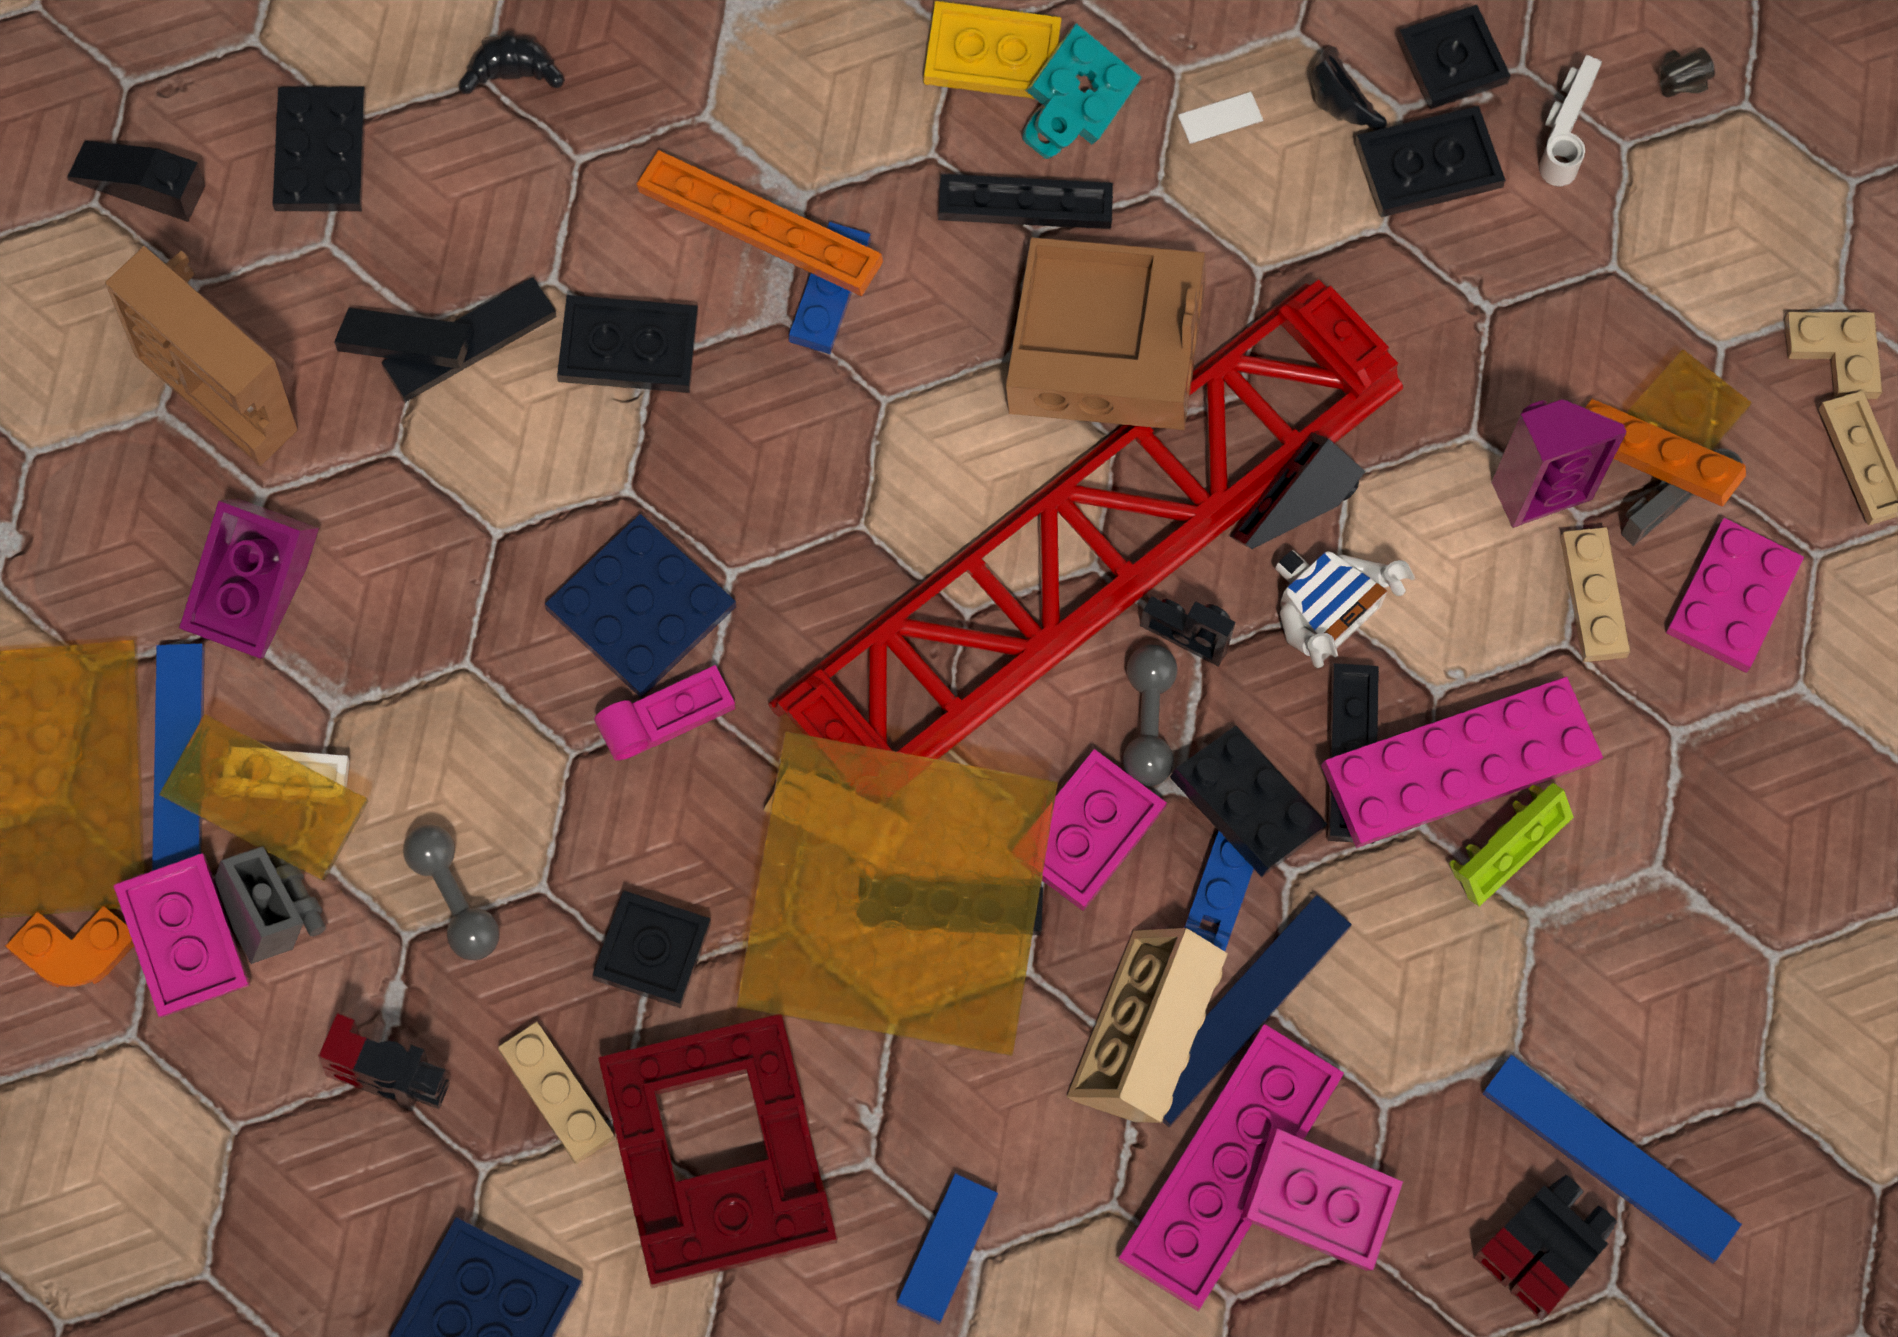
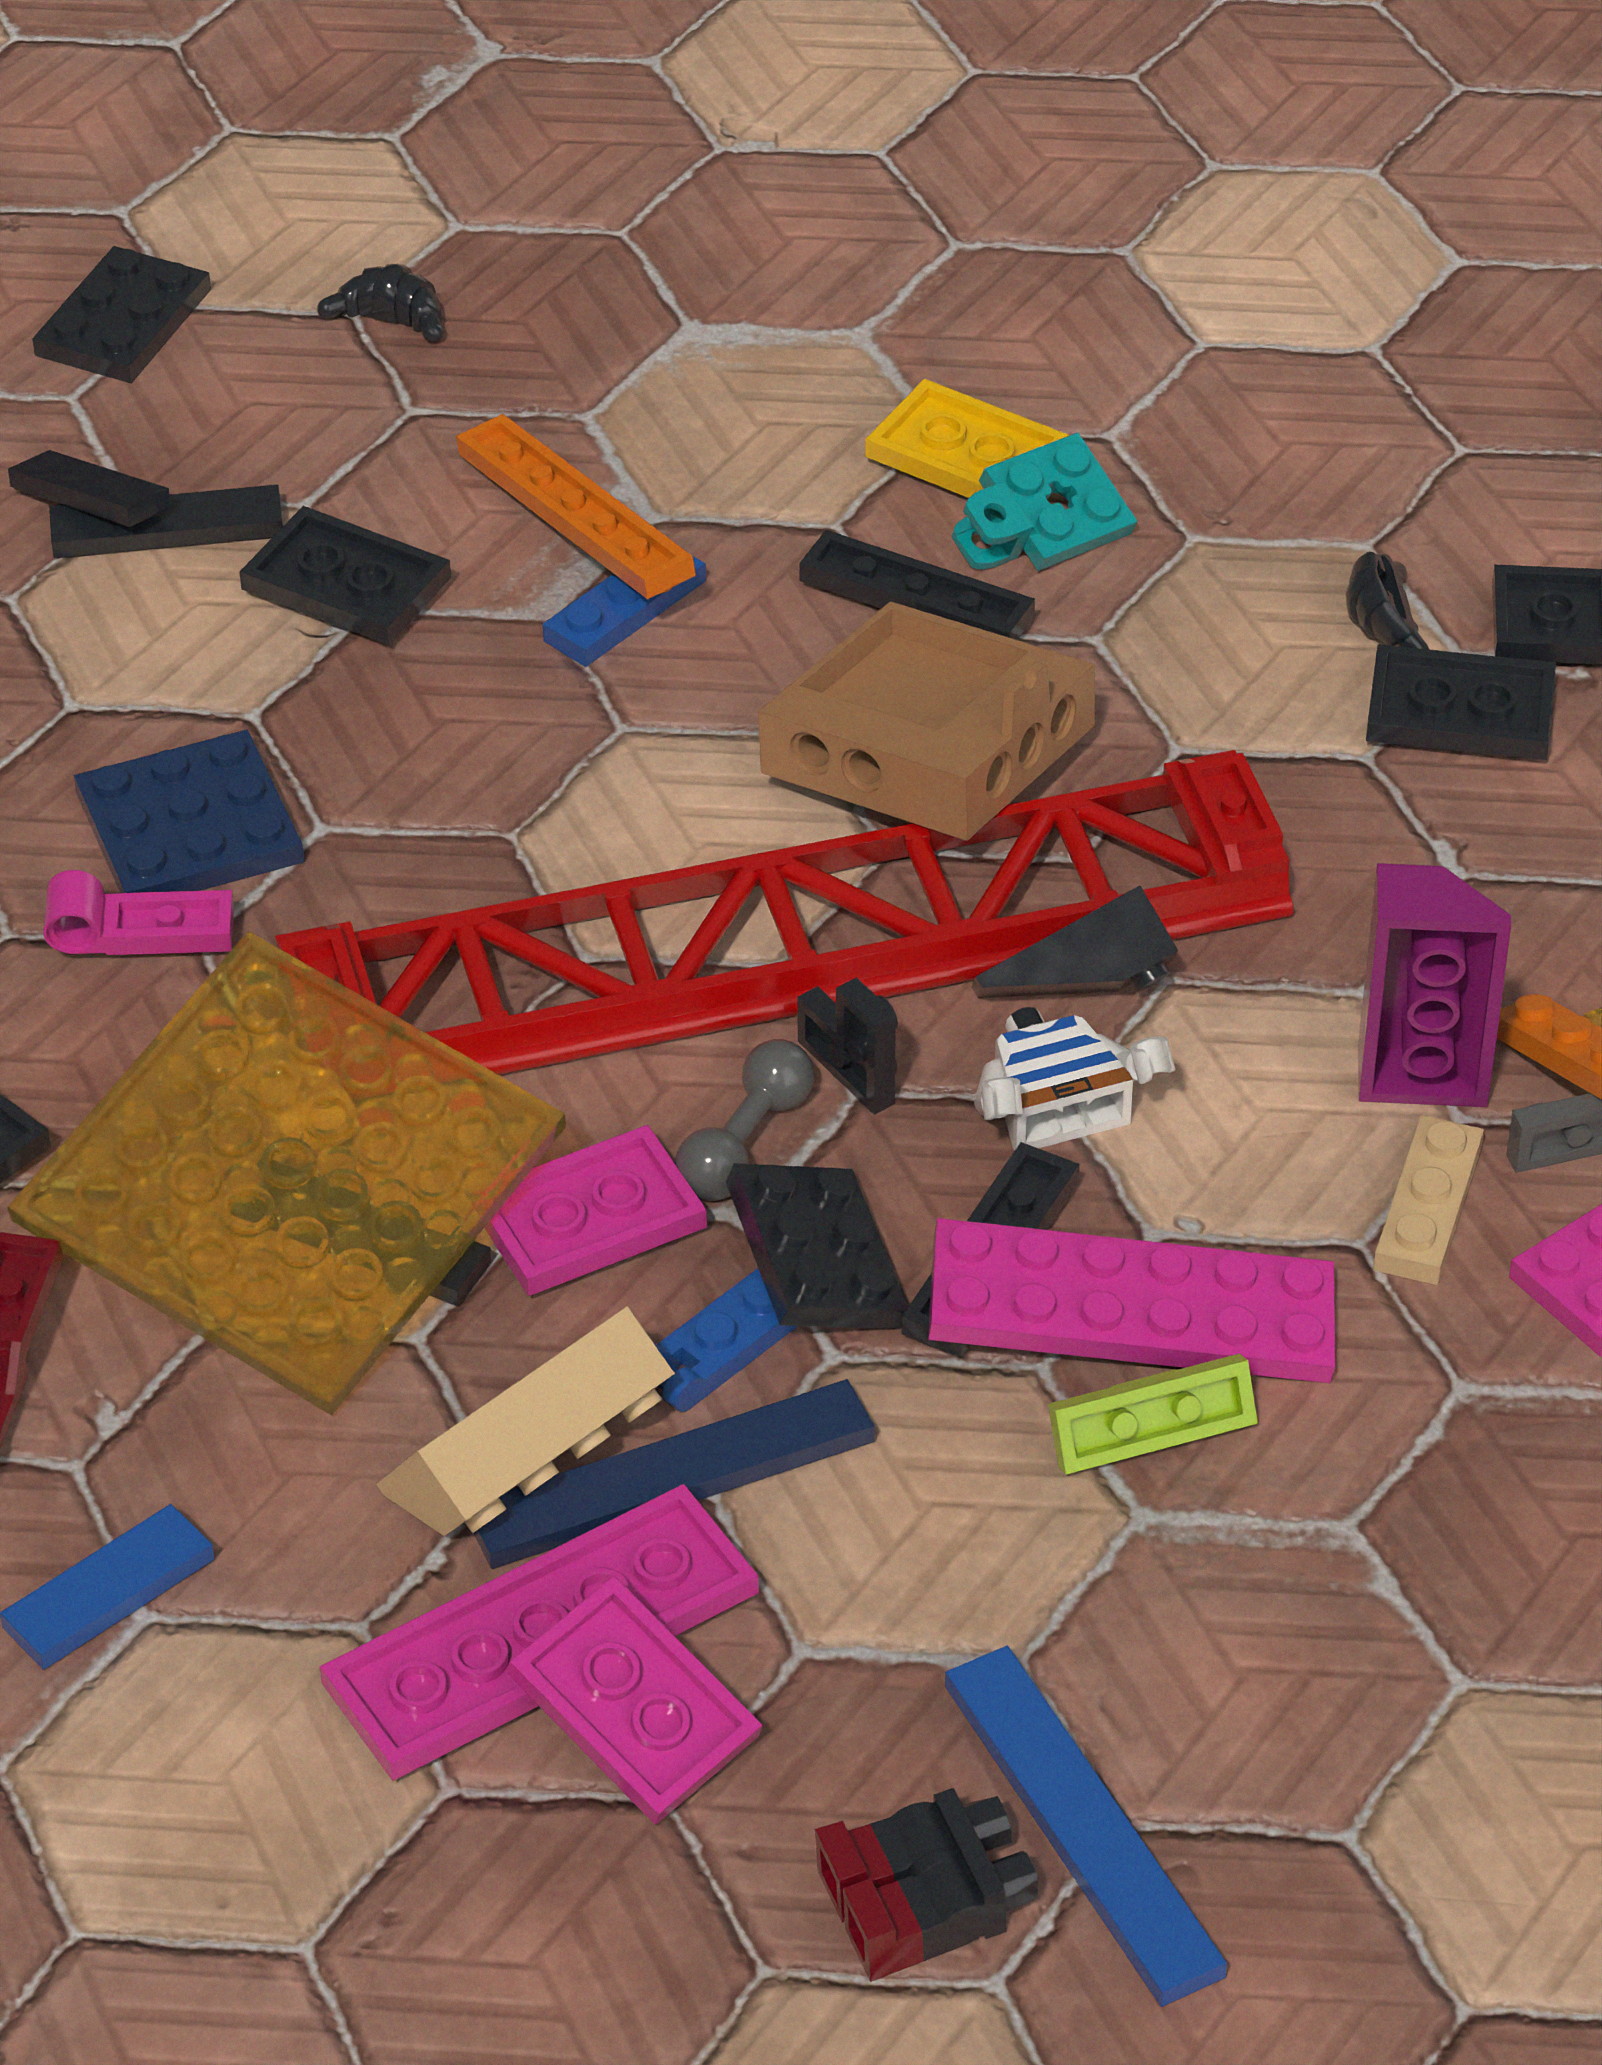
camera: 30 degrees right, 25 degrees down
white sticker [1178,92,1263,144] -> none

